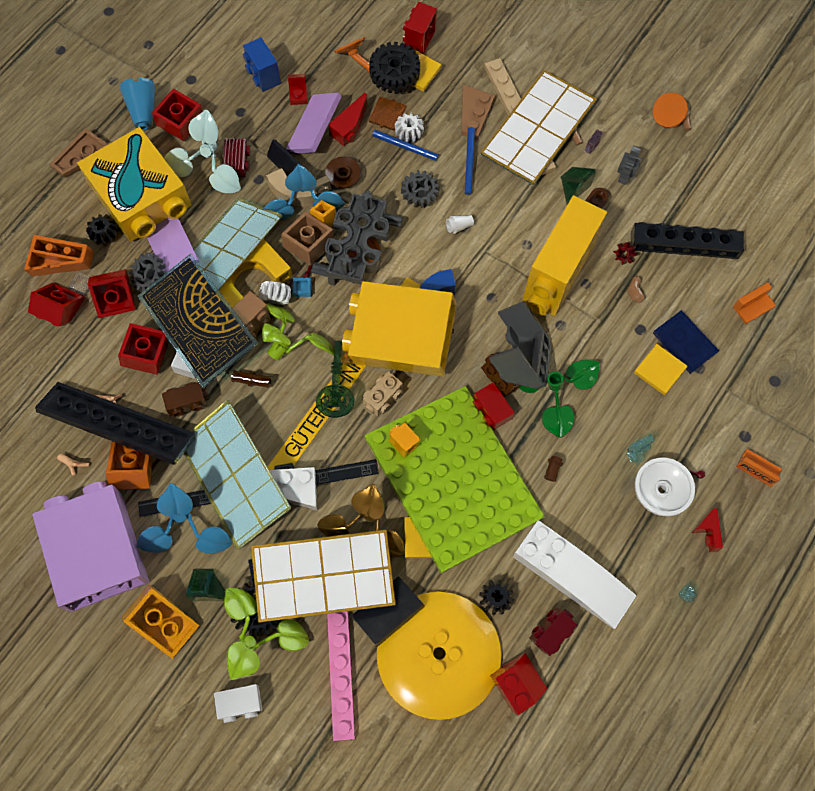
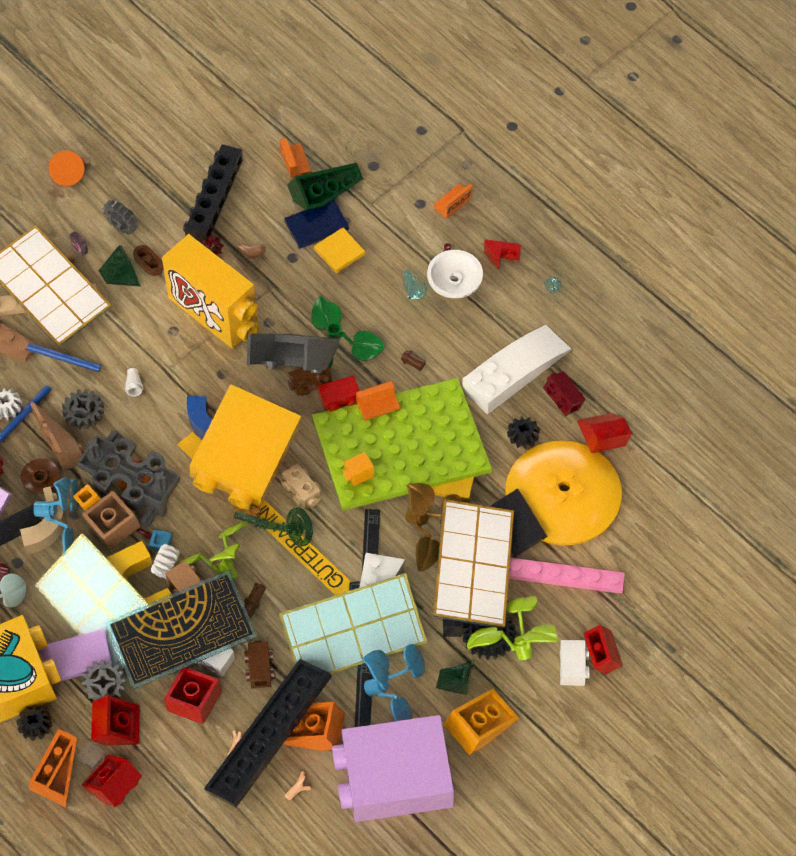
camera: 75 degrees left, 10 degrees down
none -> medium nougat wedge [30,402,84,472]
none -> dark green wedge [287,163,363,211]
none -> orange panel [356,381,401,421]
none -> red brick [583,625,623,674]

